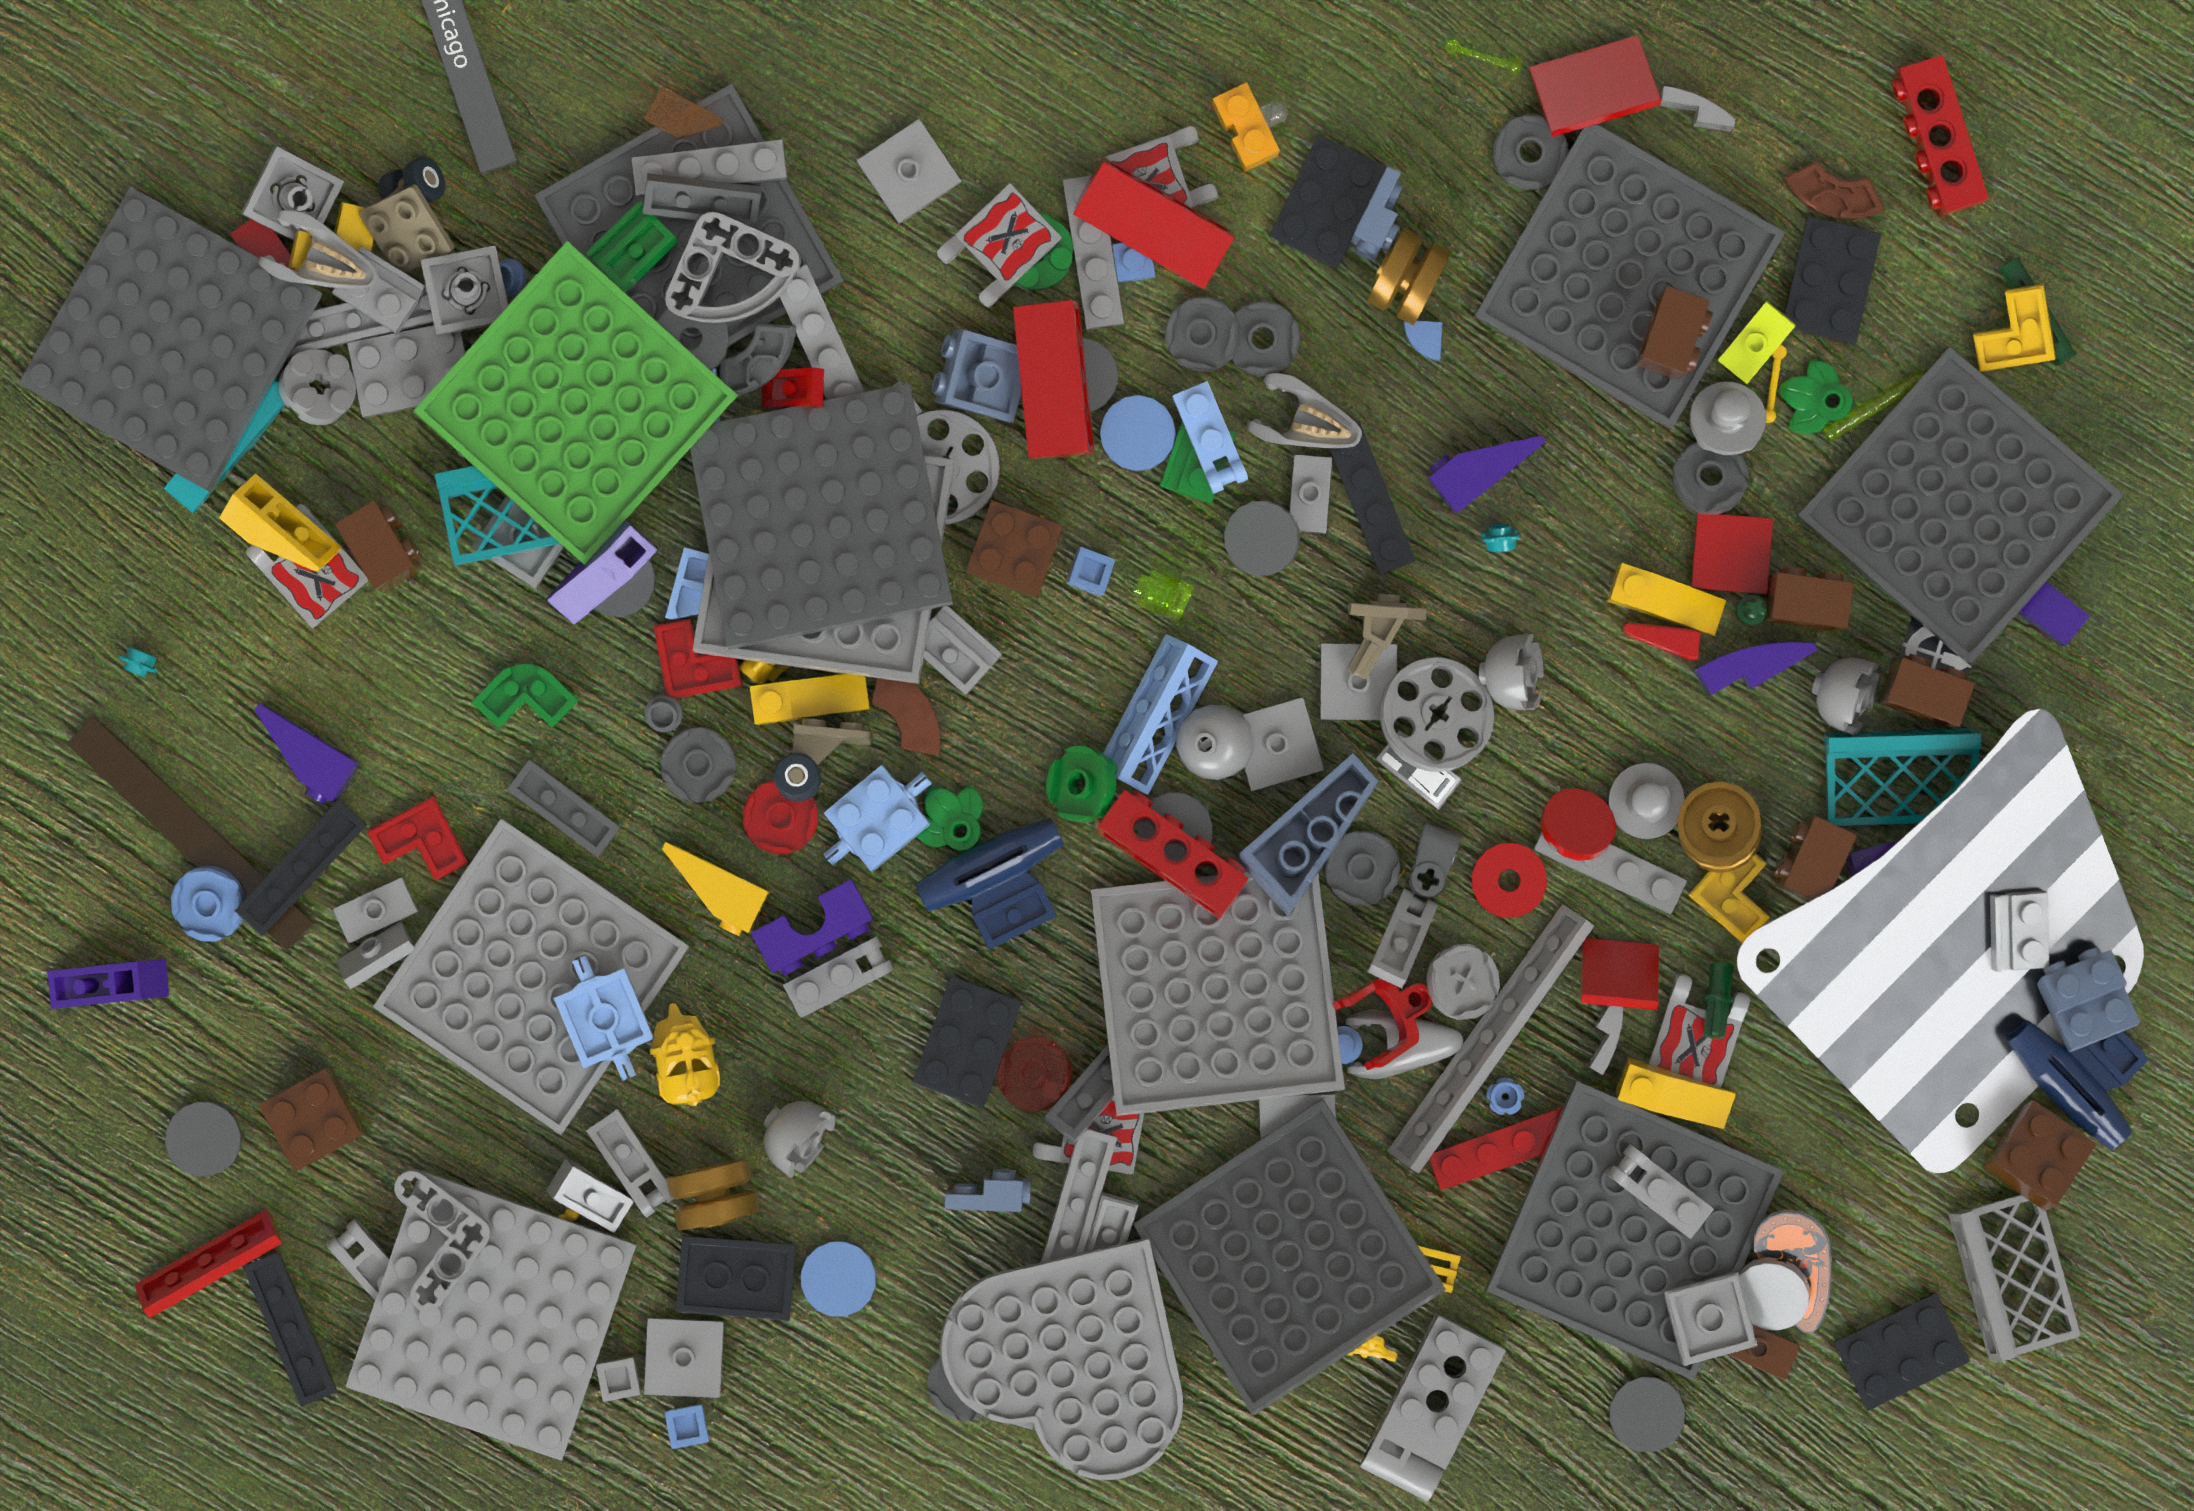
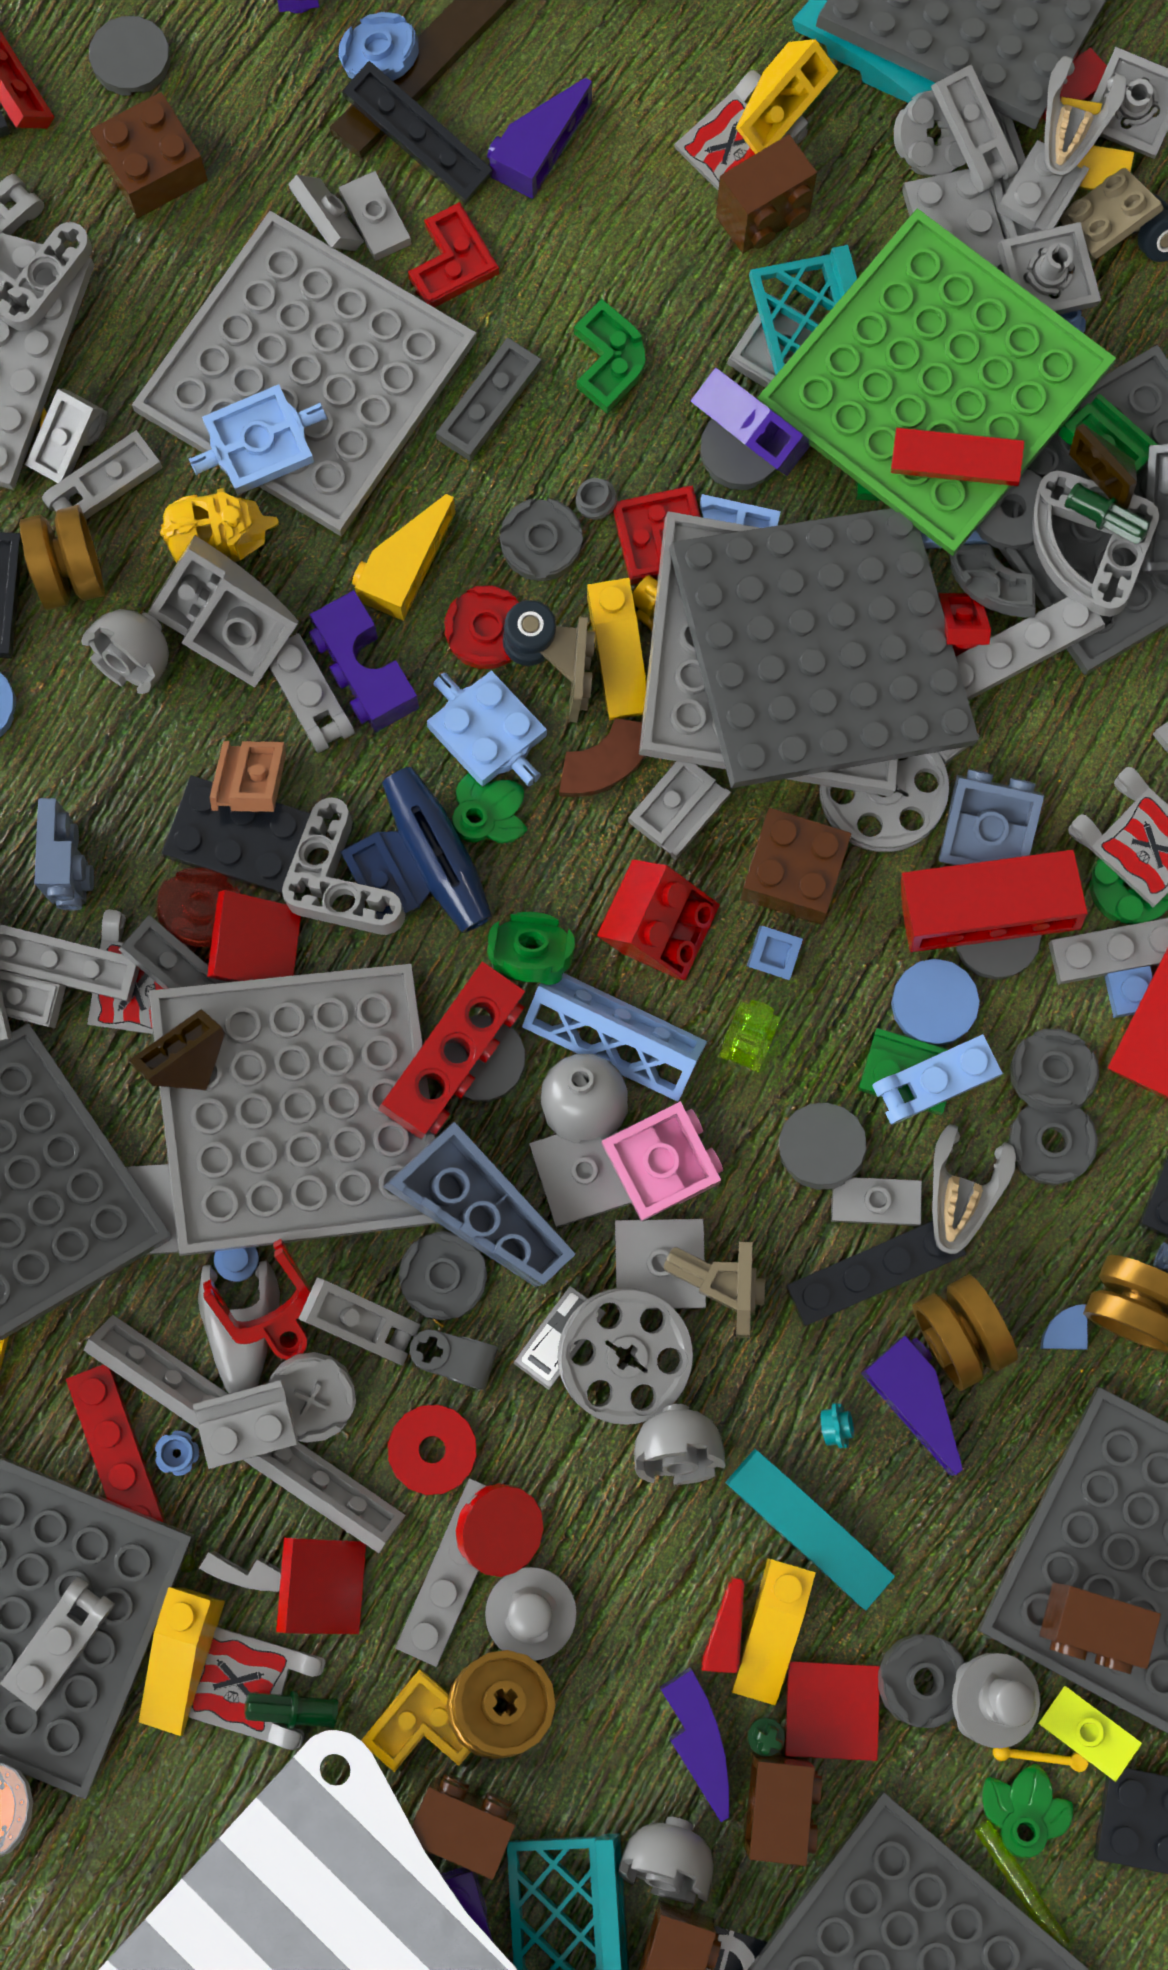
camera: 85 degrees right, 10 degrees down
none -> dark brown slope [129,1009,225,1090]
none -> light grey slope [148,535,298,687]
none -> light grey plate [193,1380,299,1469]
none -> red tile [207,890,301,982]
none -> nougat plate [210,741,286,812]
none -> light grey beam [282,798,405,935]
none -> red slope [597,859,720,981]
none -> bright pink plate [601,1101,723,1222]
none -> teal slope [725,1448,895,1611]
none -> red tile [891,428,1025,486]
none -> pearl gold wheel [912,1274,1018,1391]
none -> light grey plate [931,64,1018,192]
none -> dark green axle [1064,483,1150,544]
none -> dark brown slope [1069,424,1137,509]

